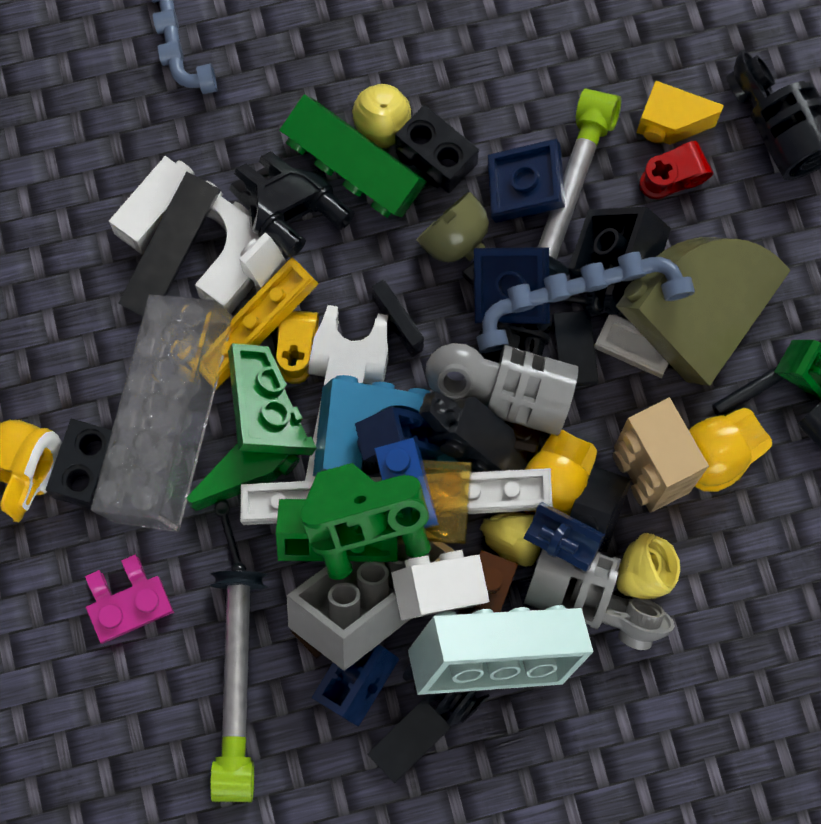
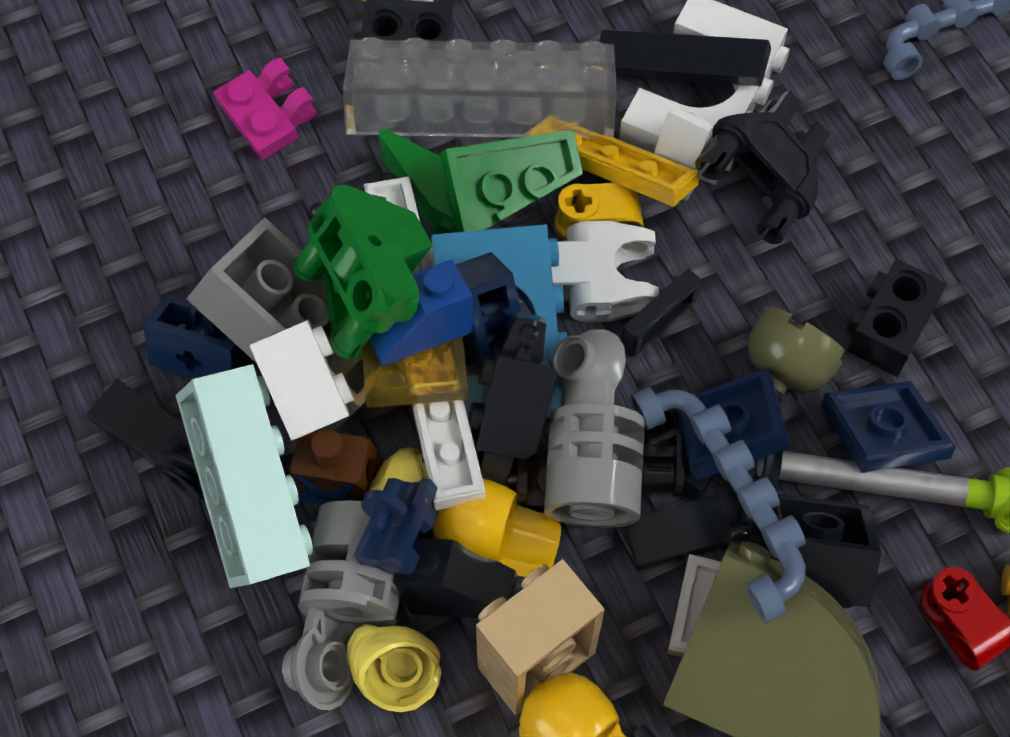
camera: 80 degrees right, 10 degrees down
piece [210,570,268,802] -> none
green brick [279,94,427,218] -> none
light yellow hair [352,84,411,148] -> none

